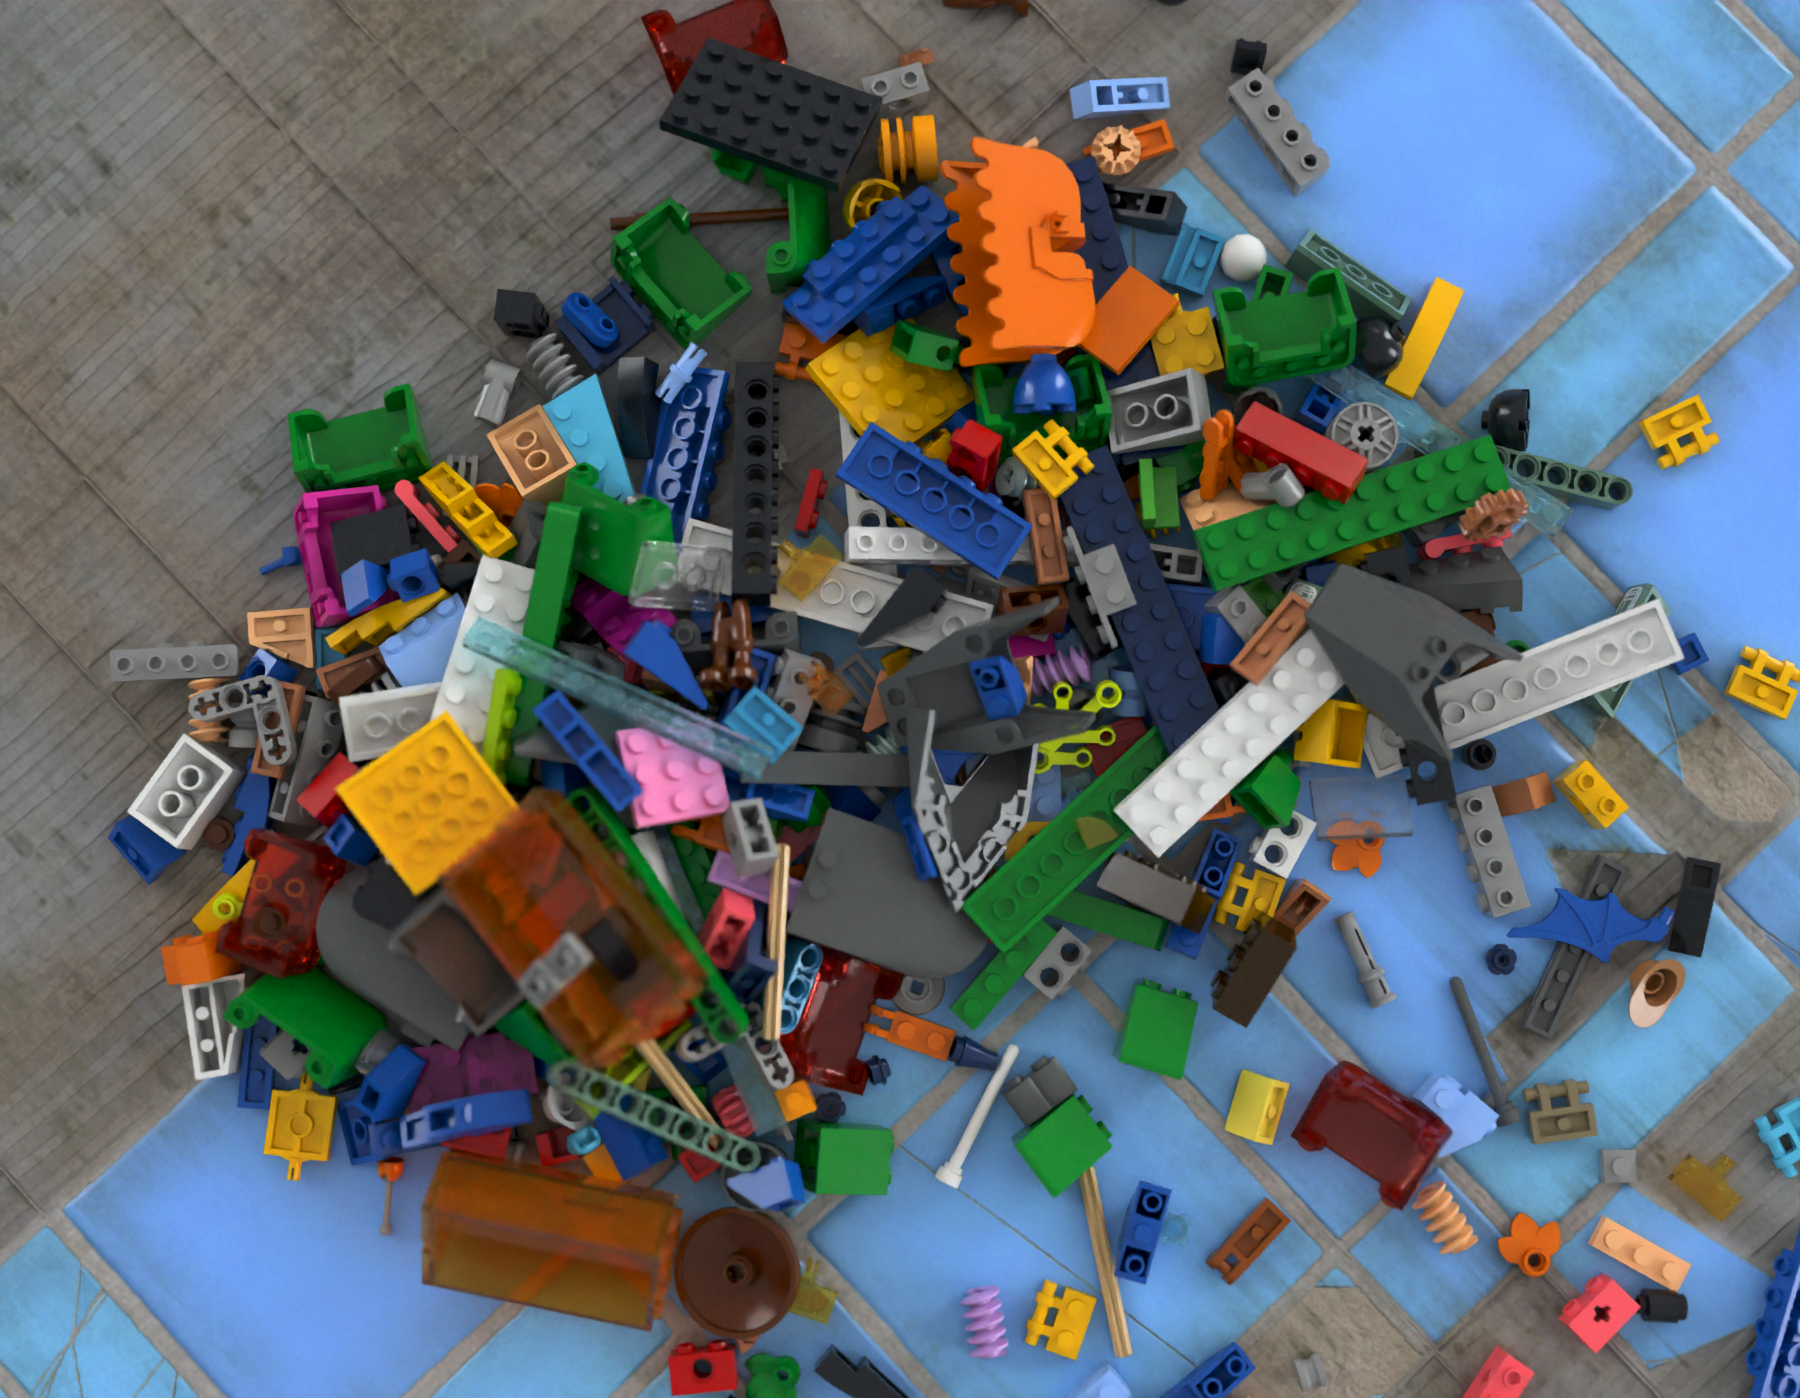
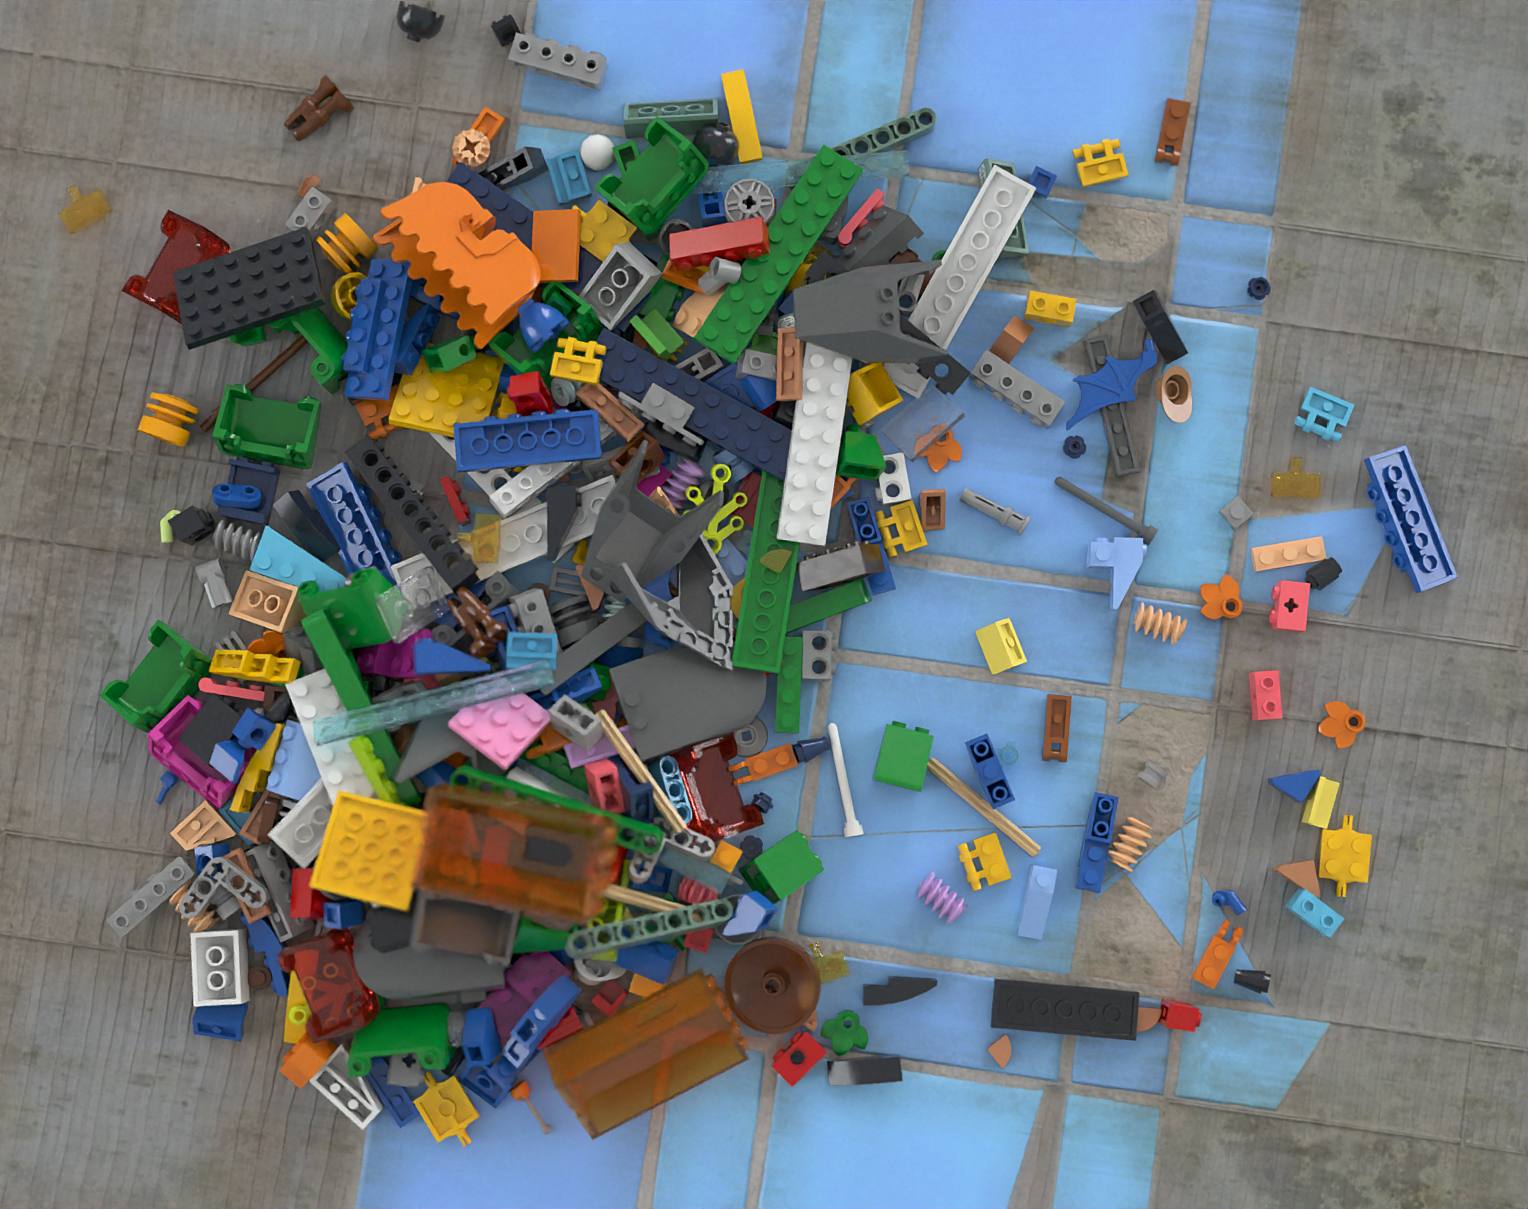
camera: 35 degrees left, 0 degrees up
reddish brown plate [252,907,286,939] -> none
light grey slope [517,933,593,1009] -> none
blue slope [532,690,644,812] -> none
medium azure piece [567,1124,601,1155] -> none
light blue pin [655,342,707,404] -> none
clear orange plate [798,660,854,718] -> none
blue slope [901,814,939,882] -> none
blue slope [969,656,1027,721] -> none
dark grey brick [1002,1055,1077,1127] -> none
light blue slope [1070,77,1170,120] -> none
green slope [1113,979,1199,1080] -> none
orange hinge [1199,409,1234,501] -> none
dark brown brick [1210,911,1297,1028] -> none
clear red windscreen [1291,1061,1453,1211] -> none
nougat gear [1457,488,1529,542] -> none
black cone [1461,739,1496,770] -> none
black cylinder [1481,389,1530,451] -> none
dark tan plate [1522,1079,1598,1145] -> none
yellow plate [1638,394,1719,470] -> none
none -> light orange wheel [137,392,199,448]
none -> yellowish green arm [160,510,181,543]

